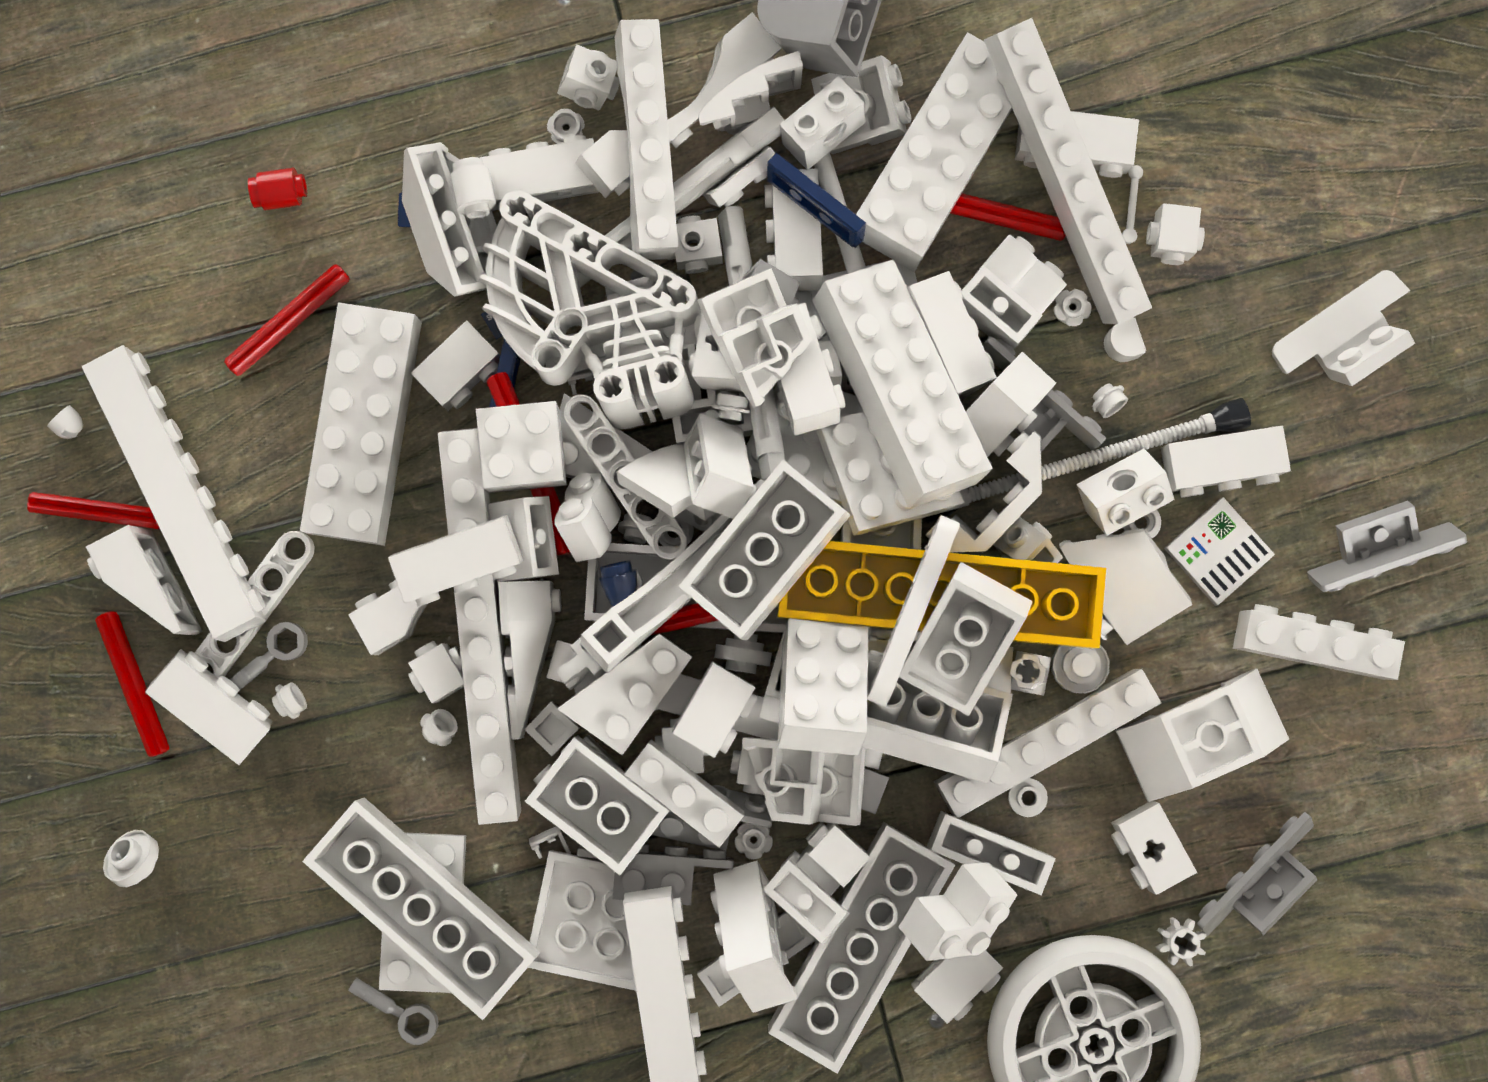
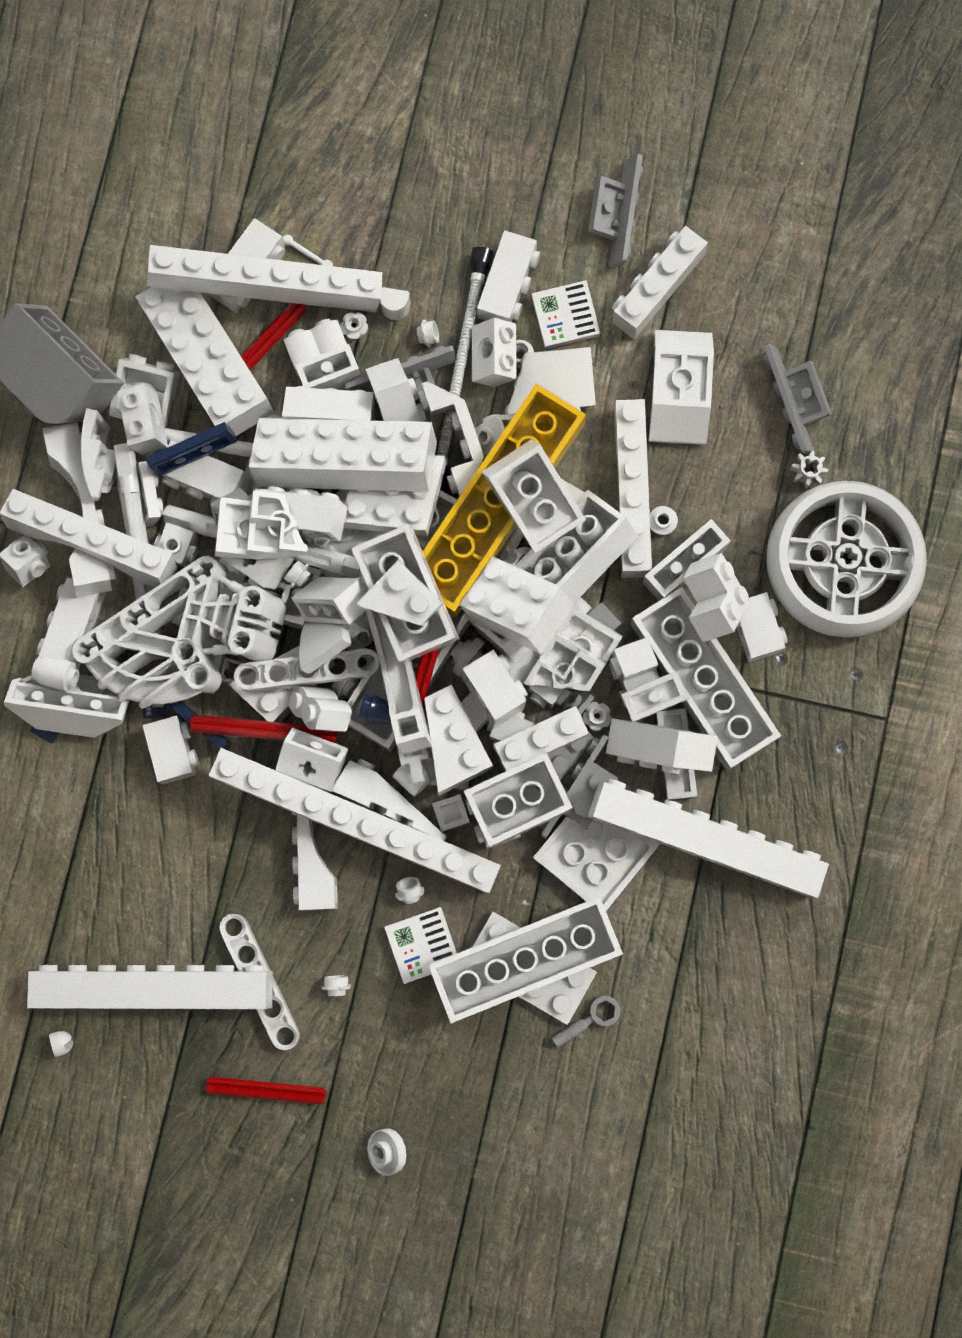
camera: 55 degrees left, 5 degrees down
red axle [27,492,160,529] -> none
white slope [86,525,203,635] -> none
white brick [145,649,272,765] -> none
red axle [224,264,350,376] -> none
light grey piece [229,622,308,691] -> none
white brick [300,302,422,546] -> none
white brick [388,515,523,606] -> none
white brick [408,641,464,703] -> none
white brick [476,401,567,493] -> none
white piece [529,827,571,859] -> none
white plate [547,109,585,144] -> none
white beam [867,515,960,707] -> none
white piece [1010,651,1051,696] -> none
white plate [1051,645,1110,694] -> none
white brick [1111,801,1197,895] -> none
white brick [1146,203,1205,265] -> none
white plate [1272,270,1415,386] -> none
none -> white wing [357,560,443,626]
none -> white tile [385,907,457,984]

